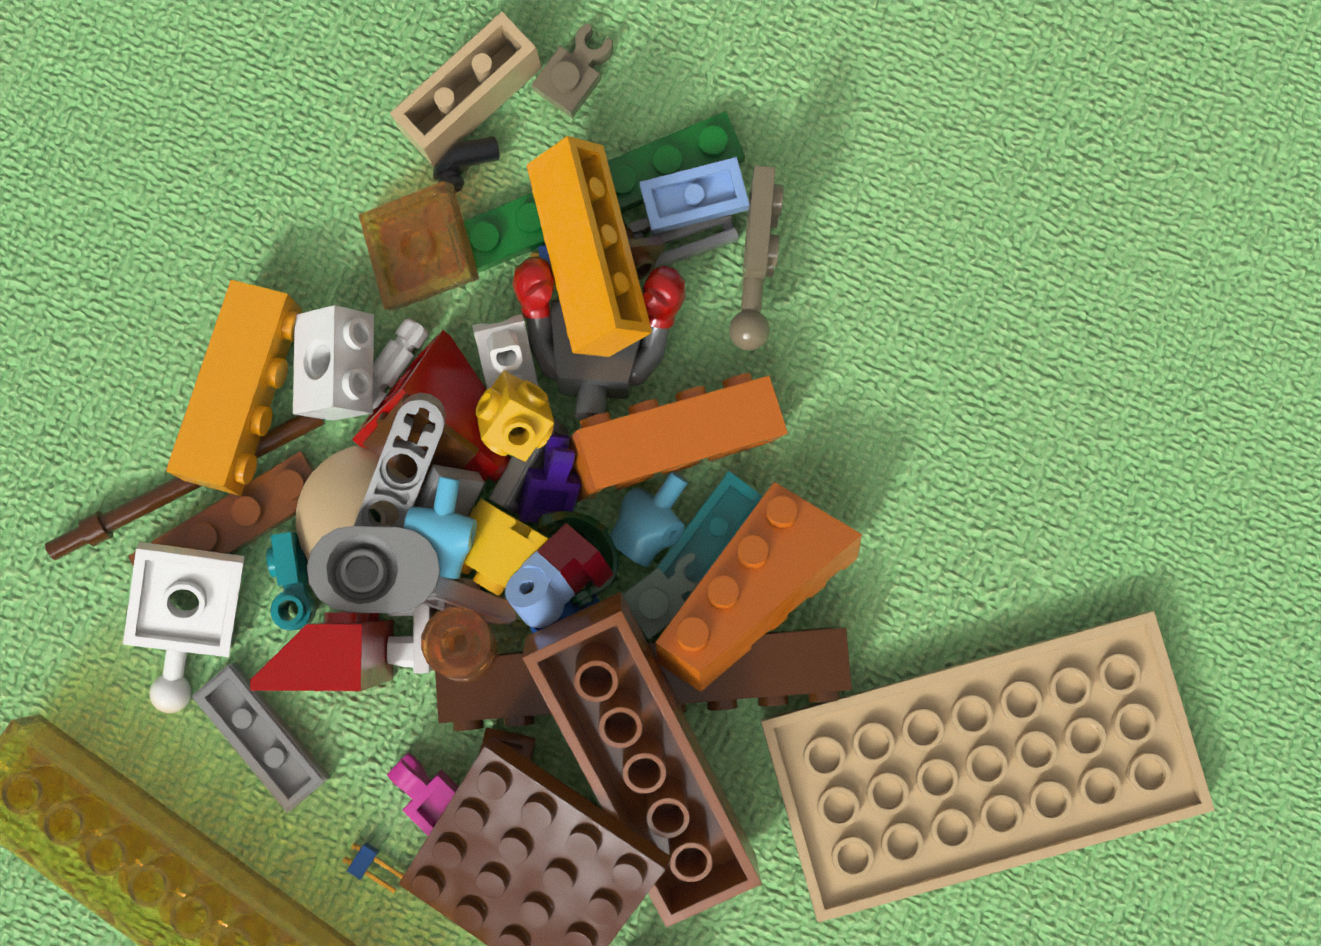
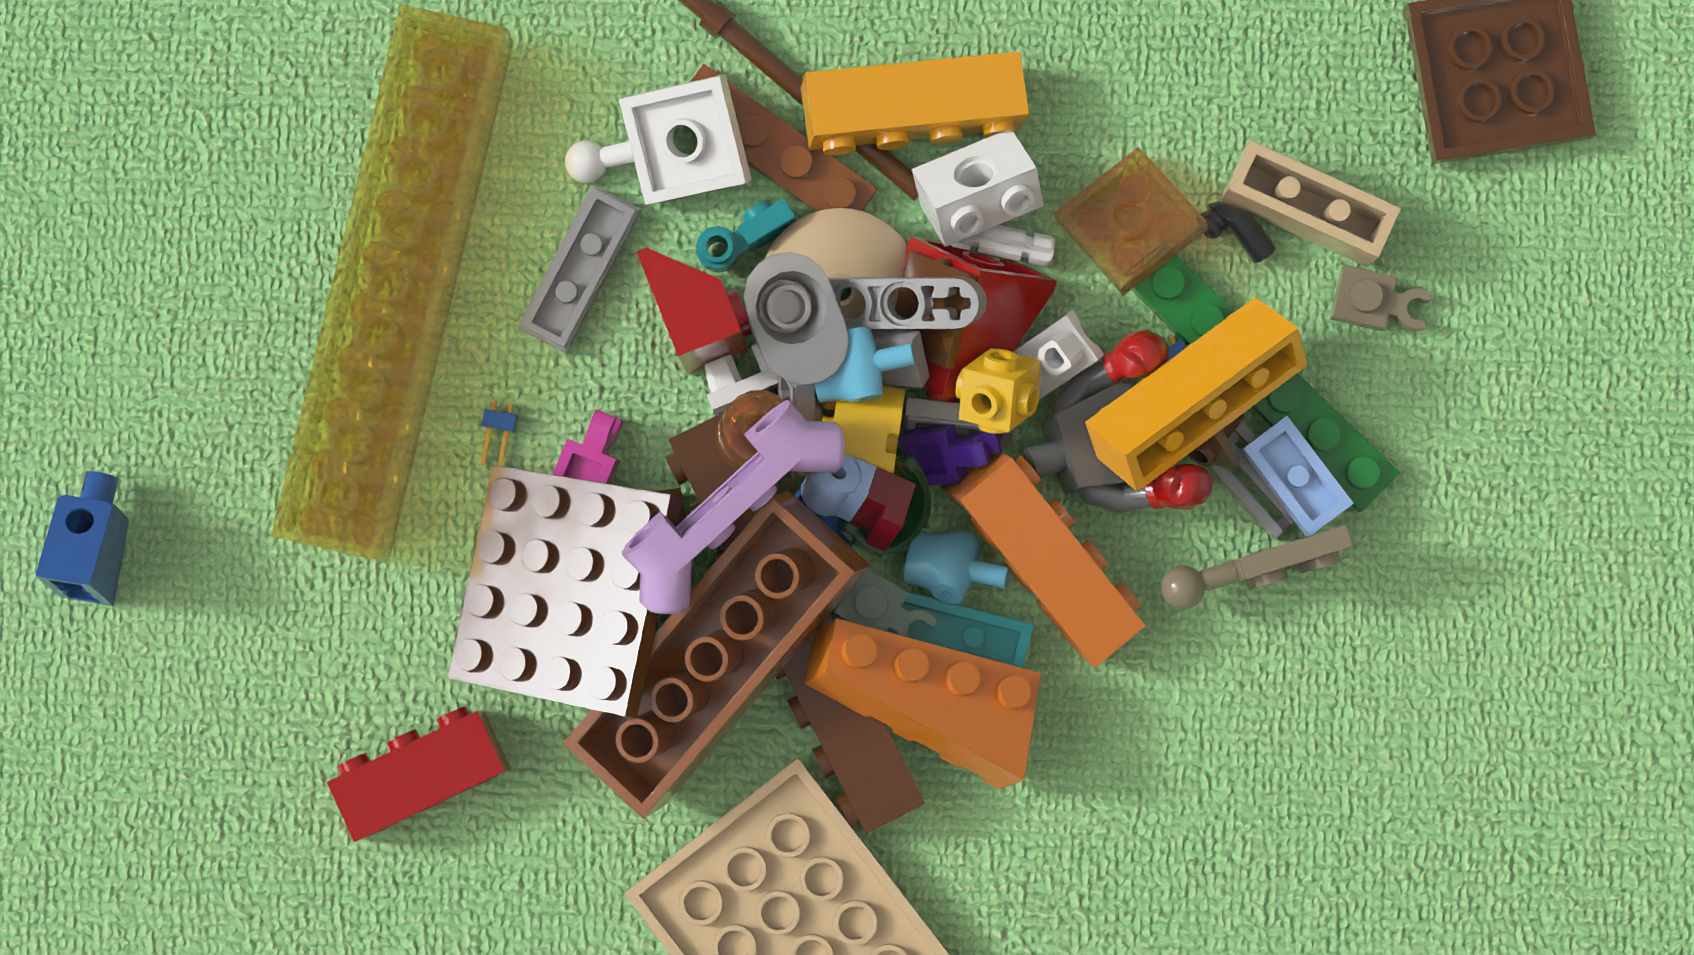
camera: 60 degrees right, 0 degrees up
none -> lavender plate [622,400,845,614]

